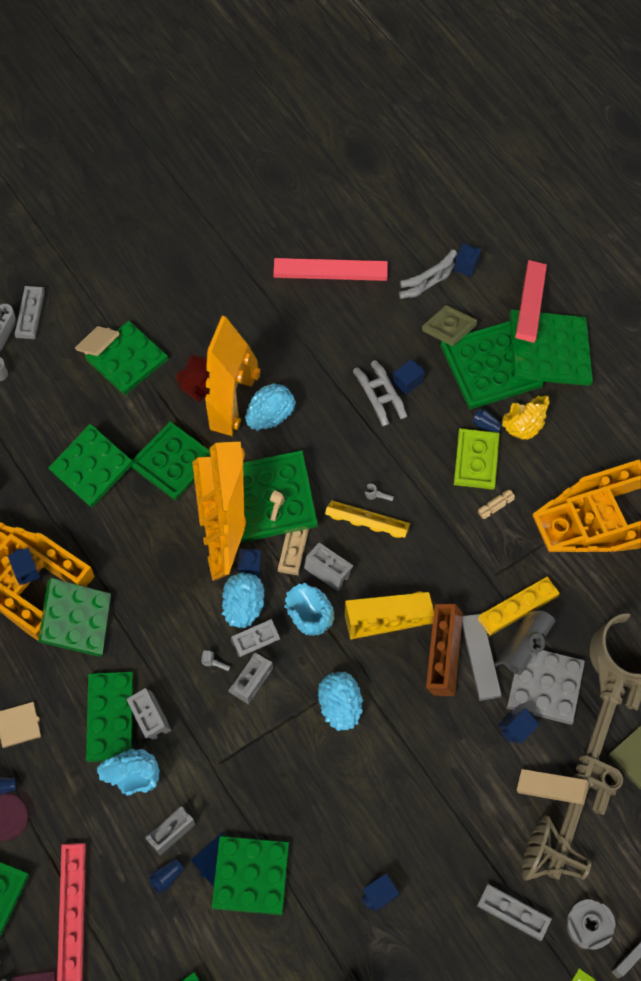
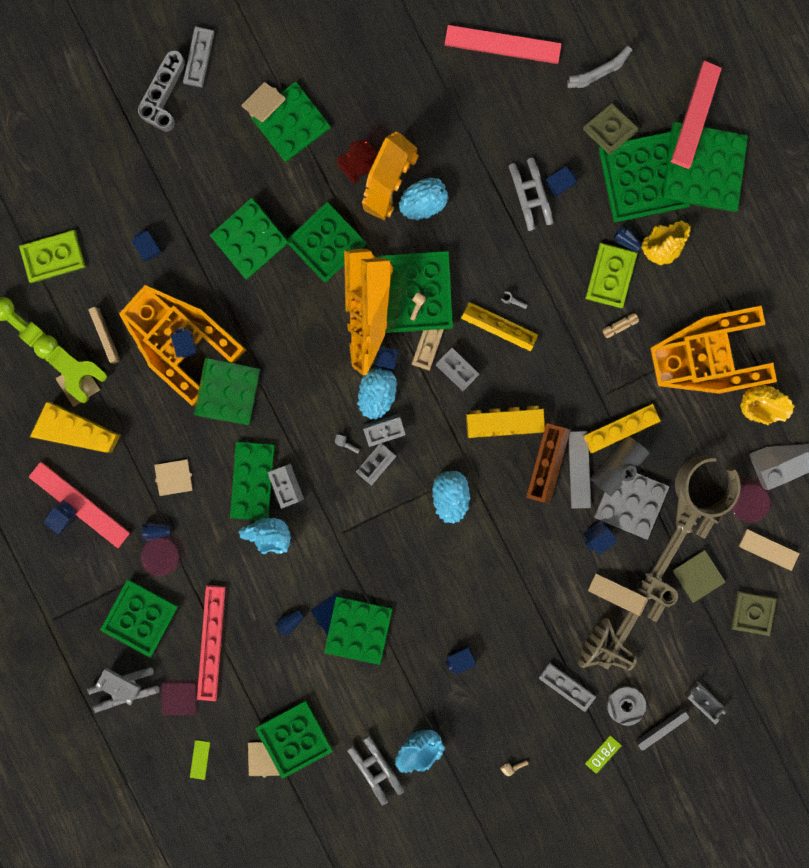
camera: 10 degrees right, 25 degrees up
light grey hinge [145,806,195,856] -> none
medium azure piece [284,583,334,636] -> none
dark blue brick [454,243,481,277] -> none

